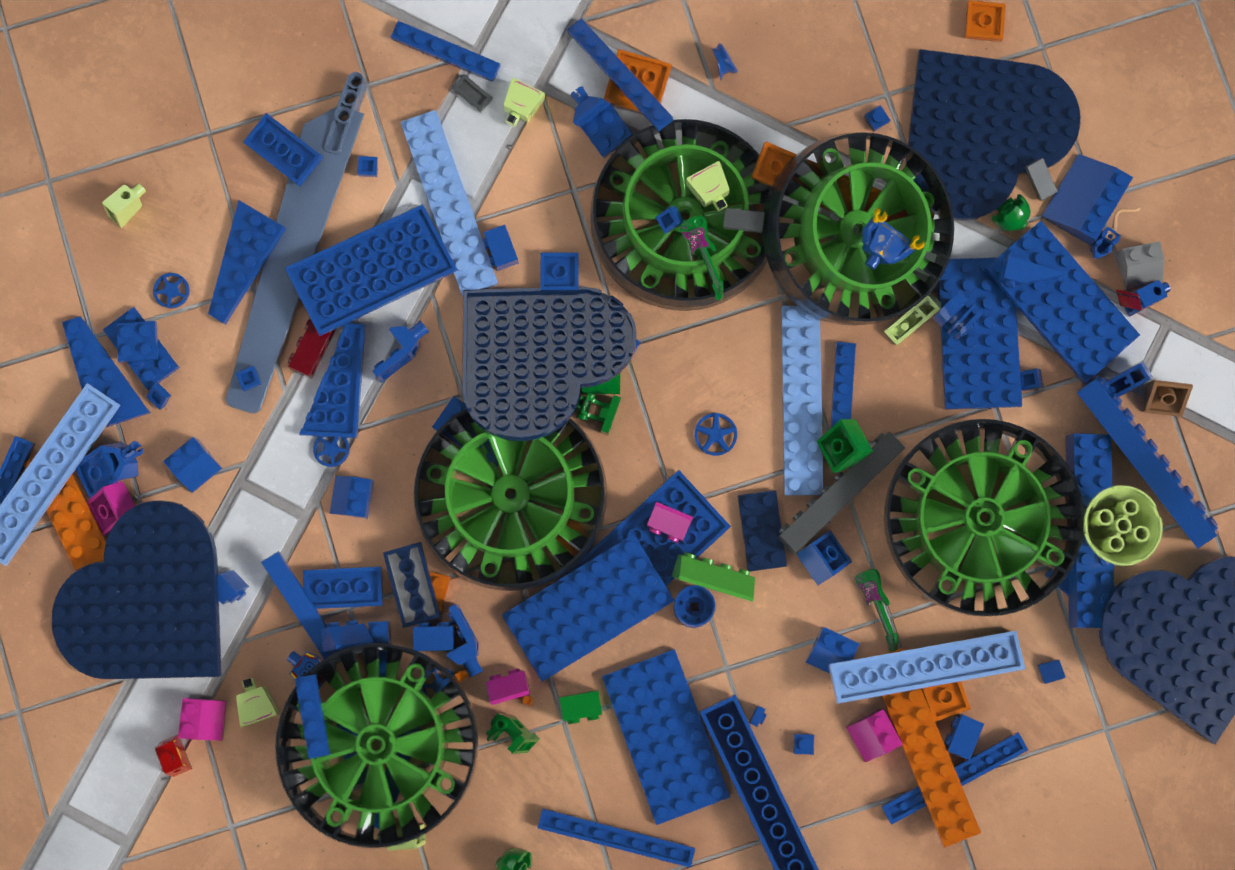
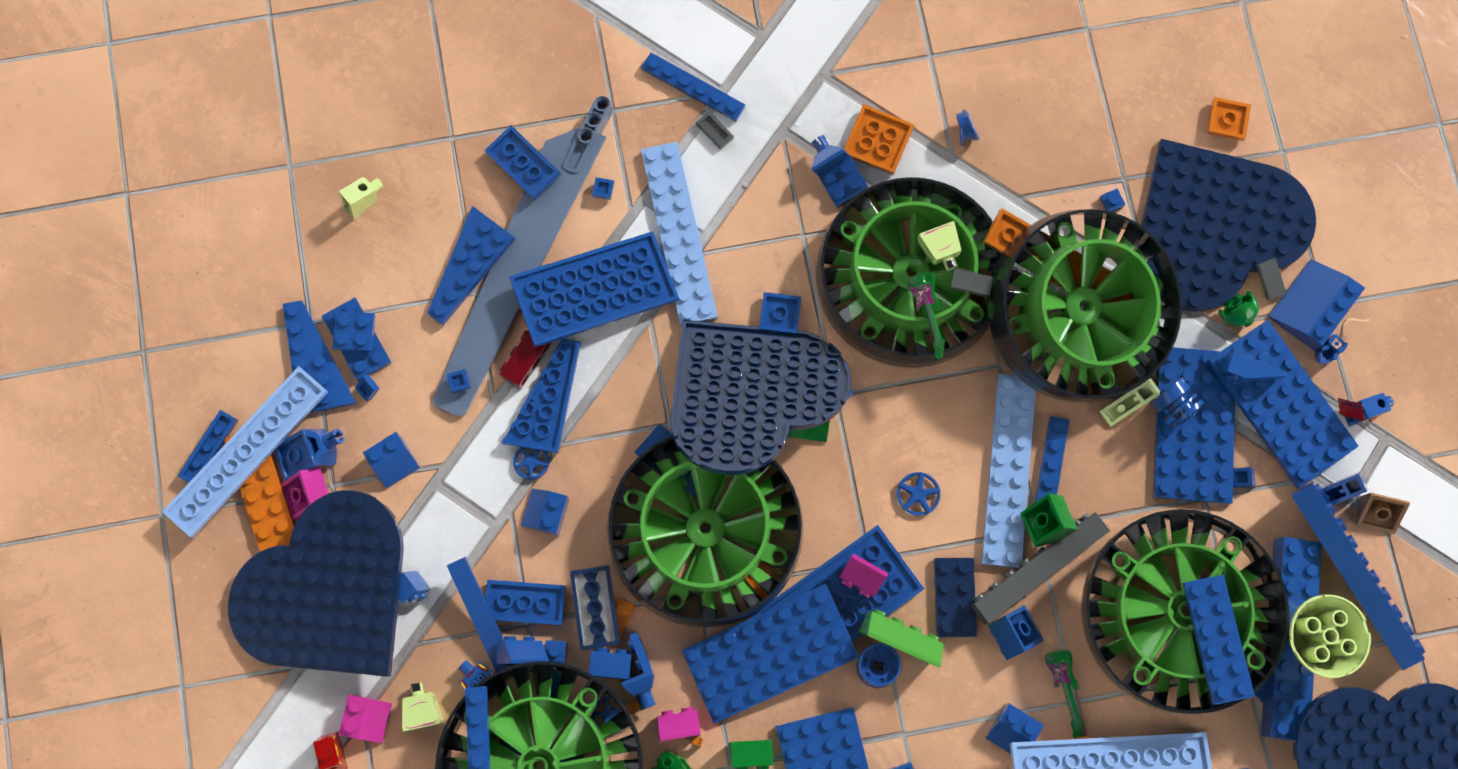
camera: 10 degrees right, 5 degrees down
blue wheel [153,273,190,309] -> none
blue plate [372,320,429,383] -> none
blue brick [482,225,519,271] -> none
yellowish green torso [503,78,545,127] -> none
blue plate [567,18,673,132] -> none
green tile [574,392,621,436] -> none
blue slope [655,206,685,234] -> none
blue torso [862,208,925,270] -> none
light grey slope [1117,241,1165,290] -> none
none -> blue plate [1182,575,1255,705]

